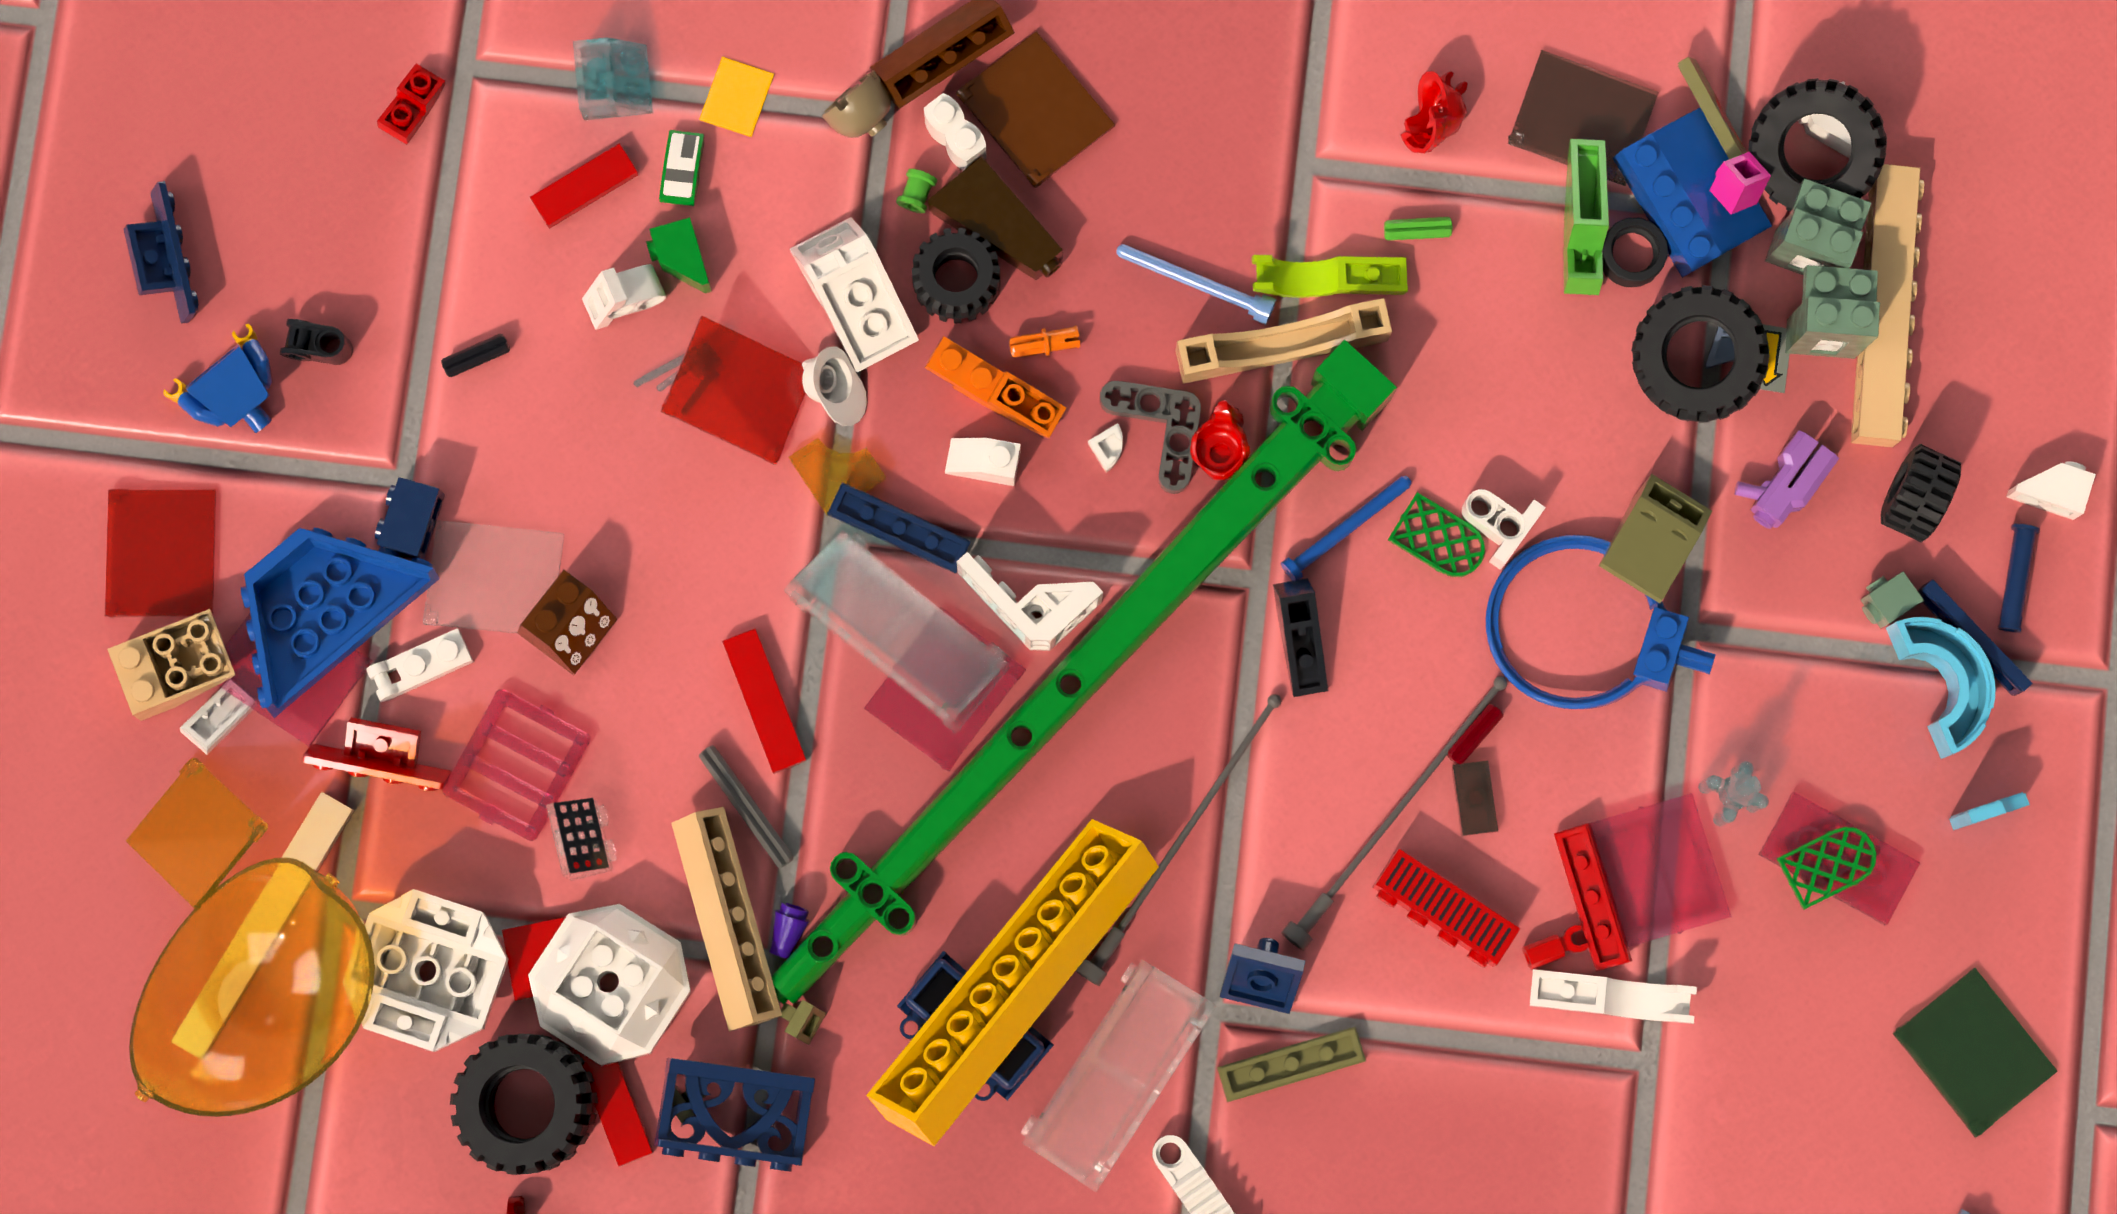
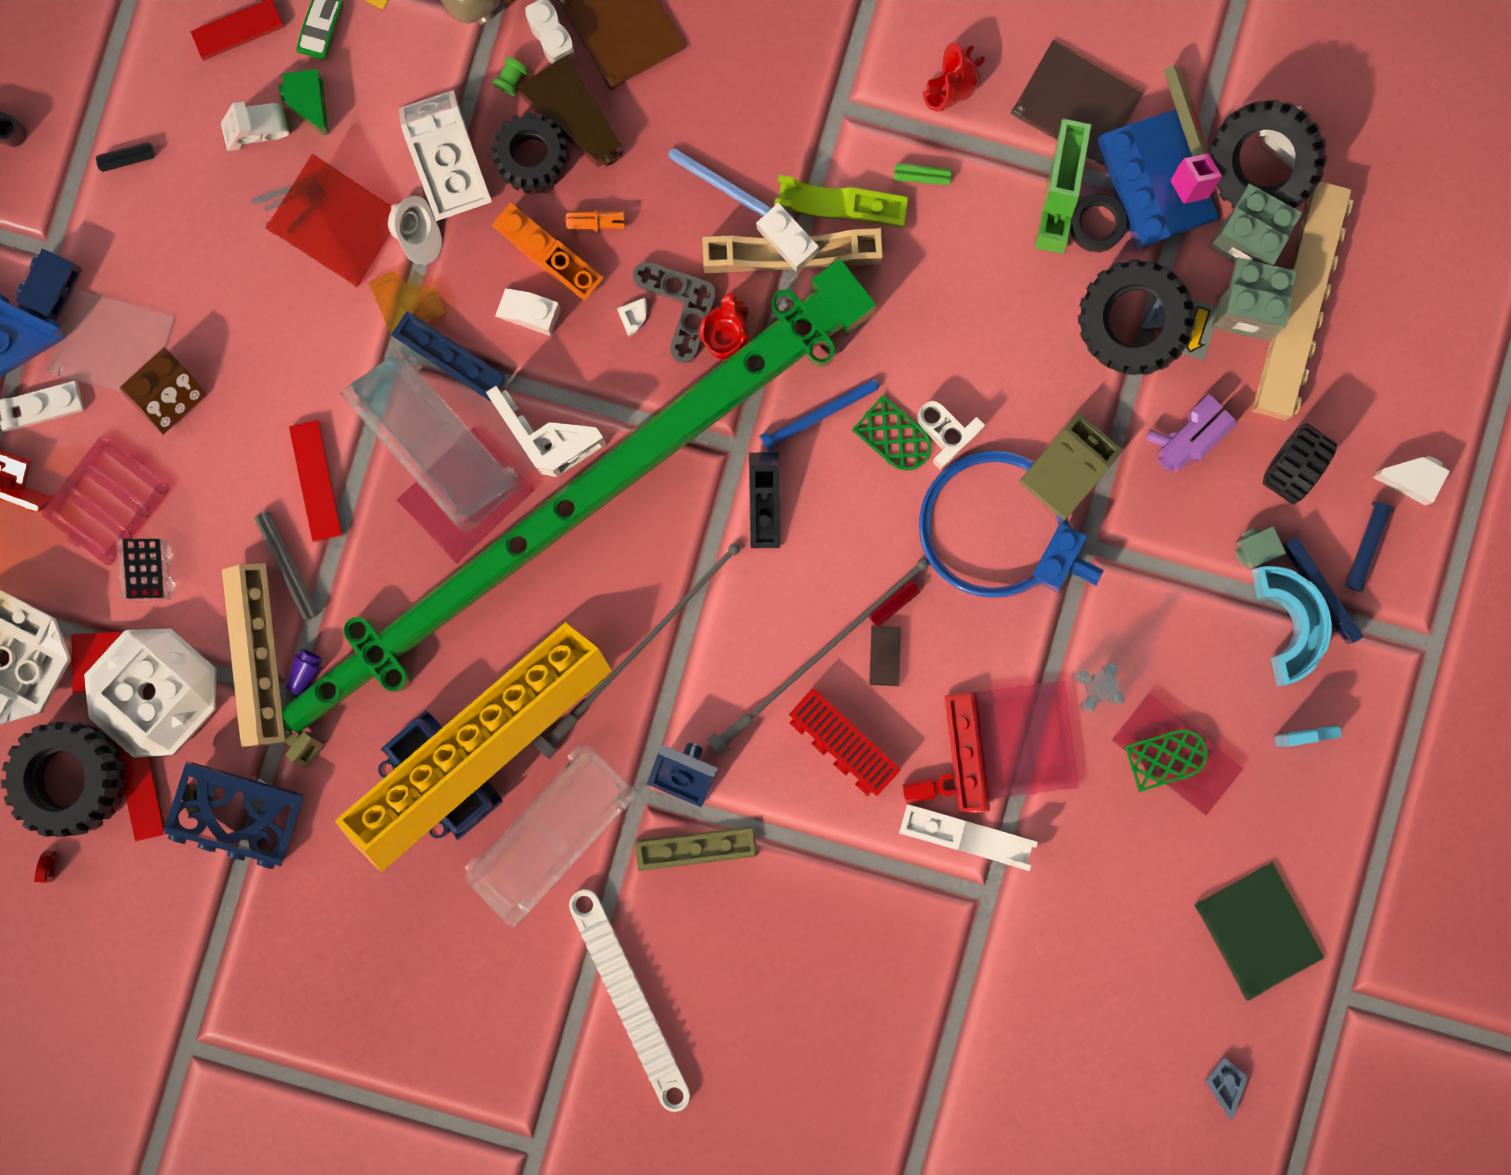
camera: 15 degrees right, 5 degrees up
none -> white brick [756,203,819,272]

